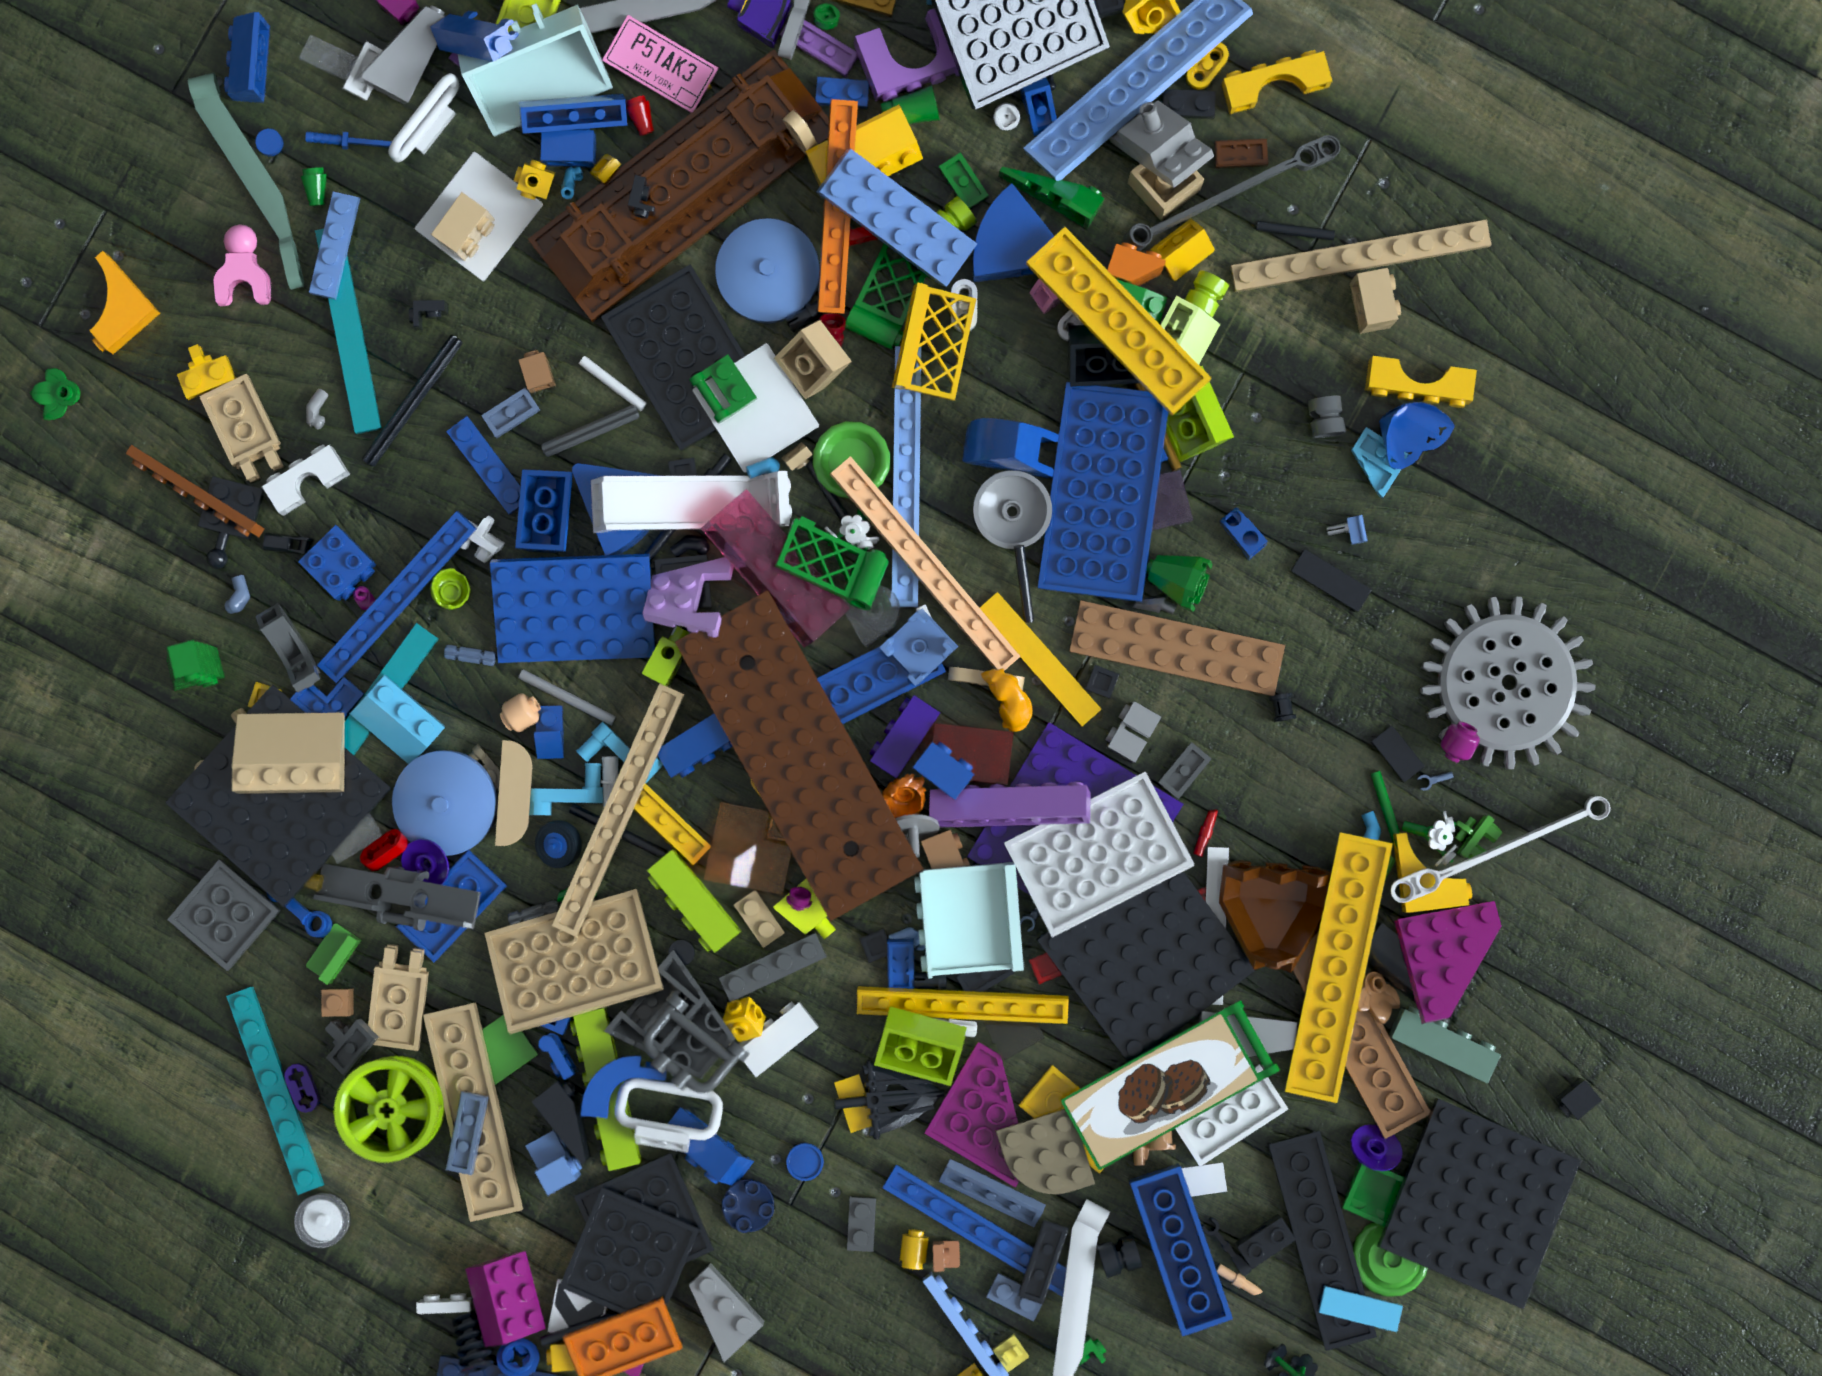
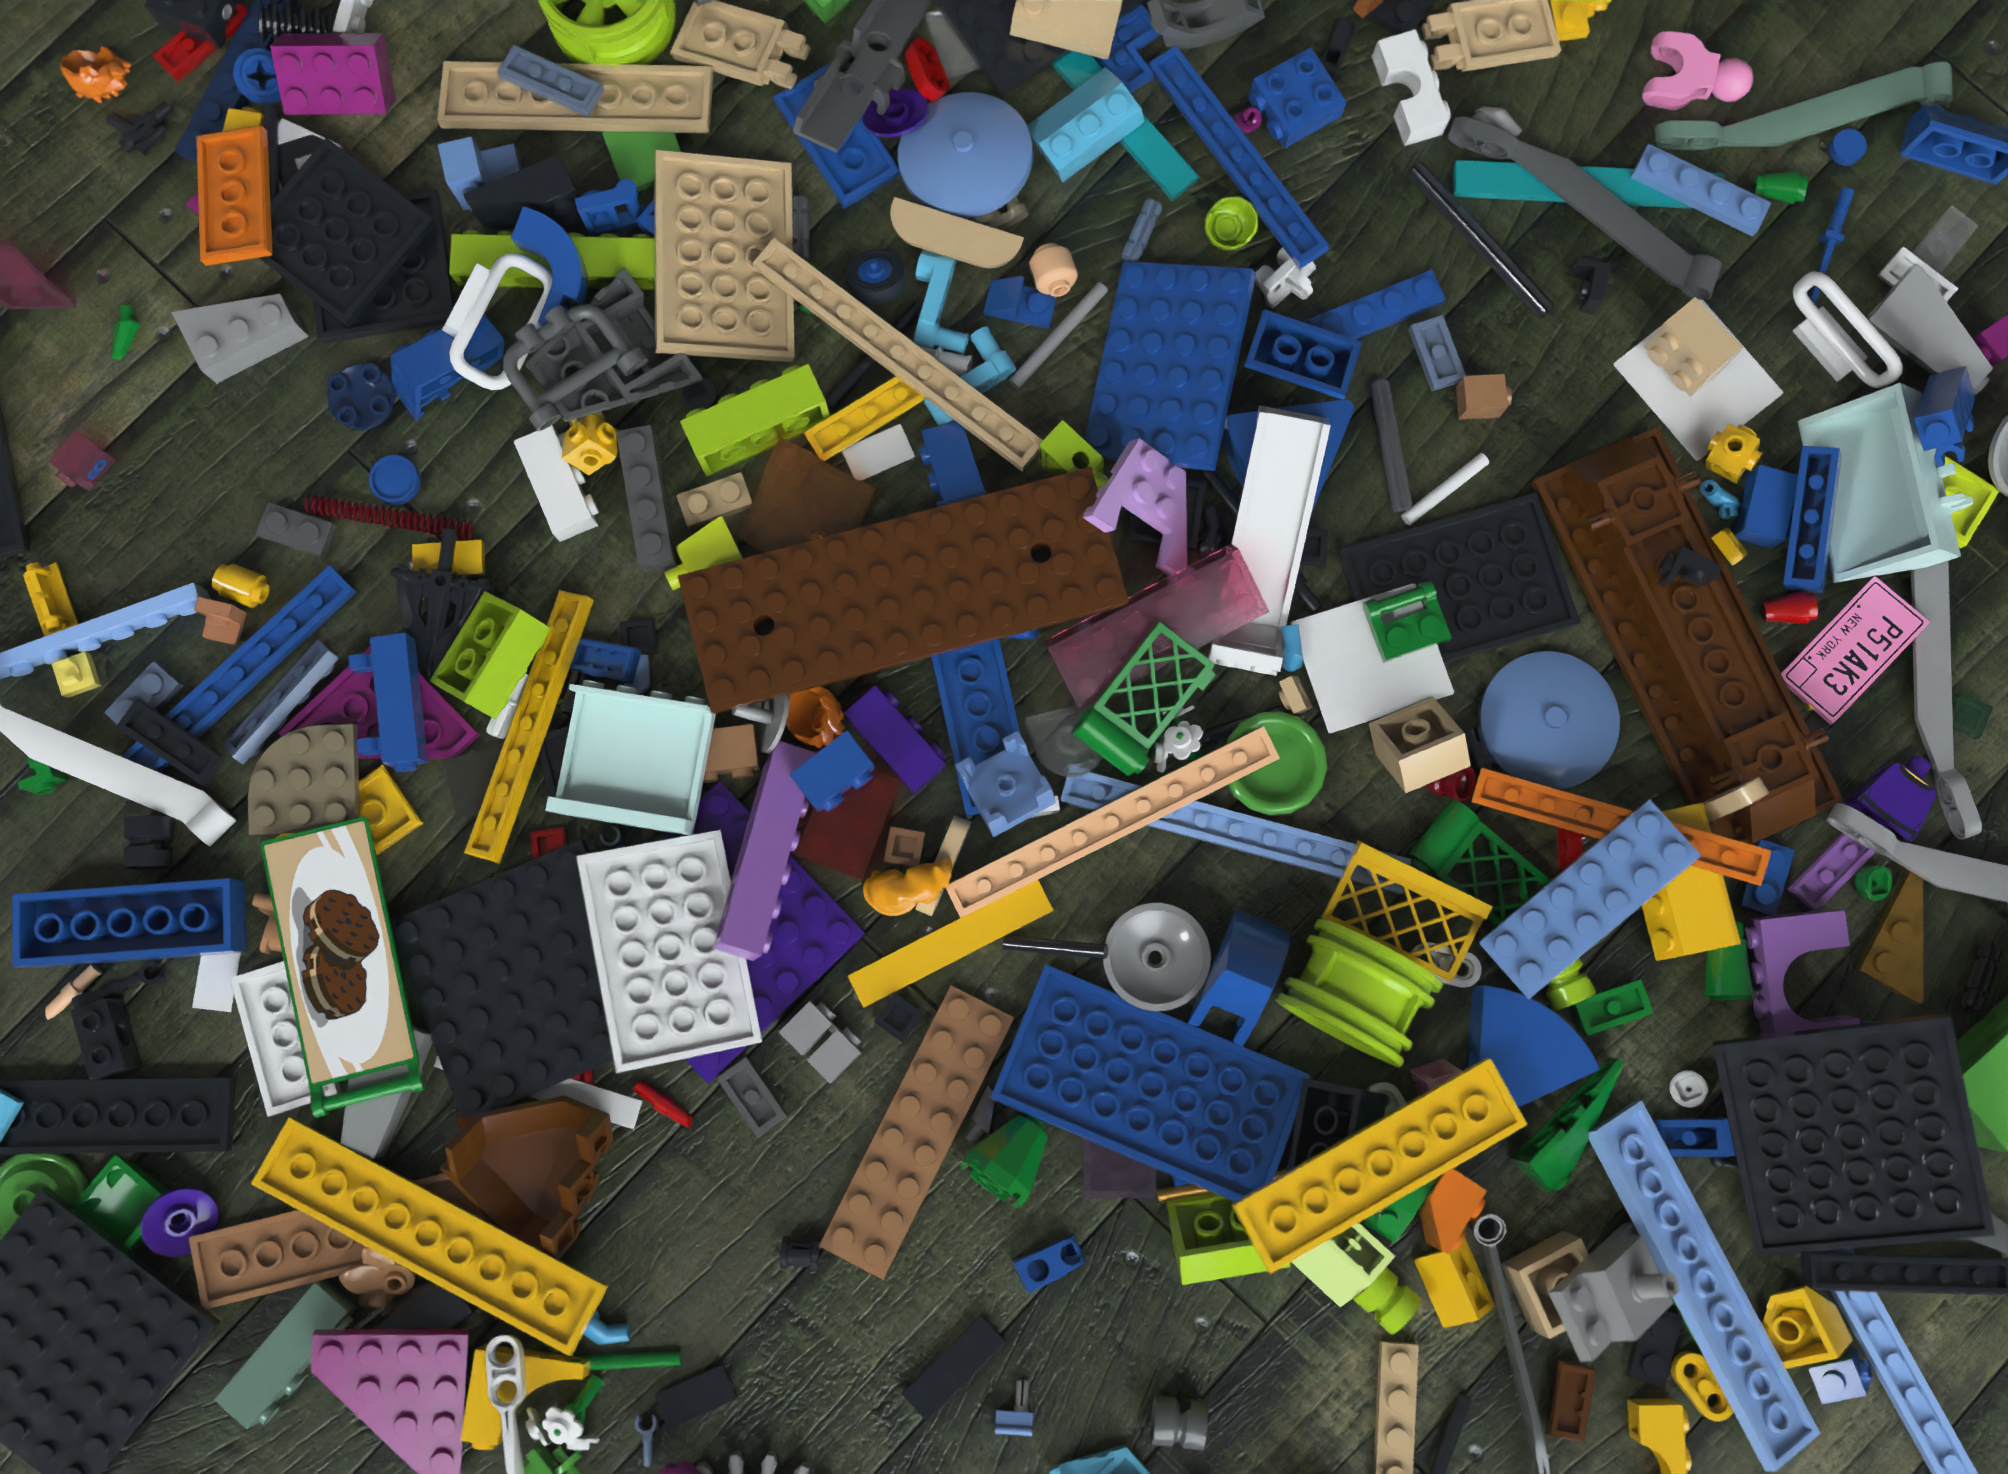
camera: 105 degrees right, 5 degrees down
magenta plate [786,887,812,911] -> none
none -> dark red piece [304,494,473,540]
none -> blue brick [348,633,428,772]
none -> white sticker [842,424,916,483]
none -> medium nougat plate [884,826,925,867]
none -> lime wheel [1275,919,1443,1067]
none -> dark grey piece [1448,117,1722,300]

